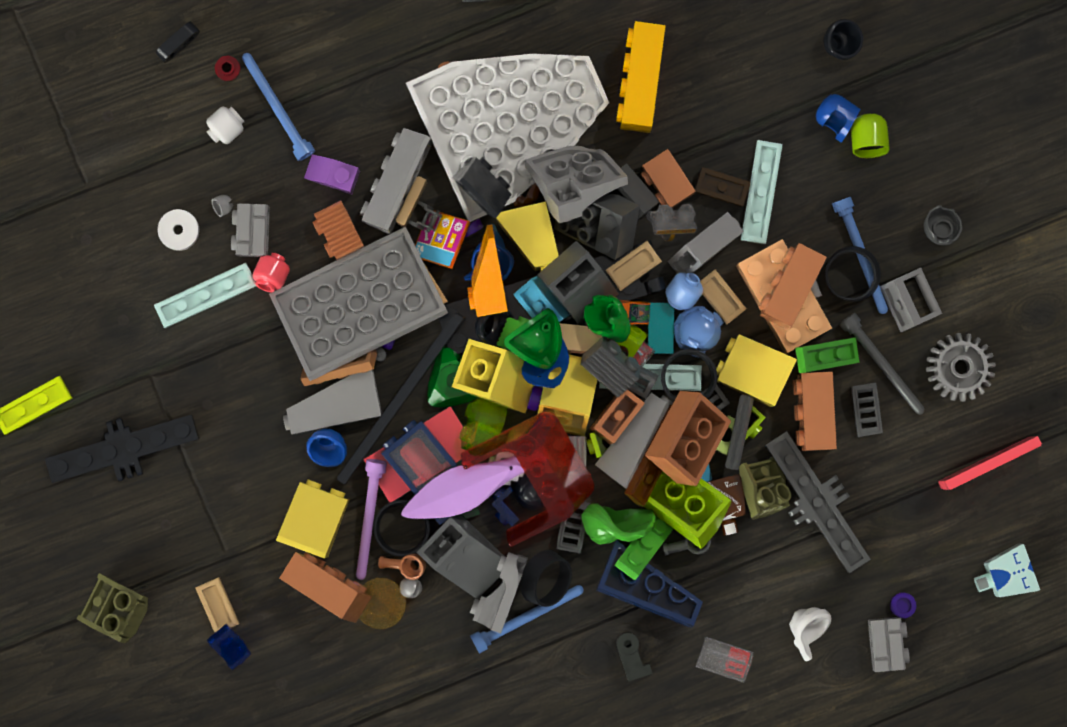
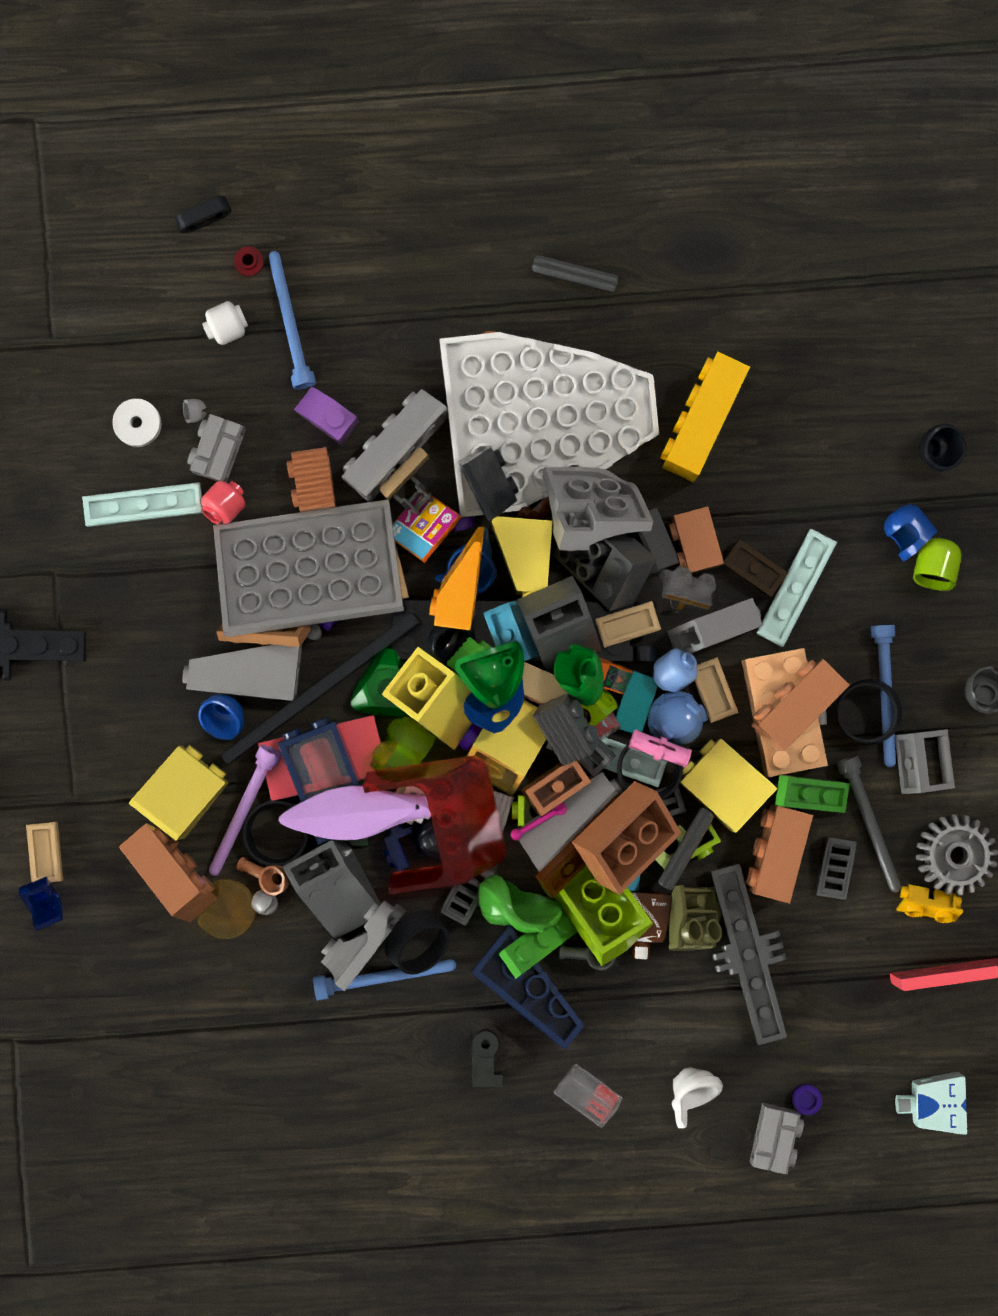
camera: 20 degrees right, 0 degrees up
none -> dark pink hinge [511,802,567,841]
none -> bright pink pin [628,729,692,768]
none -> yellow hinge [896,884,963,923]

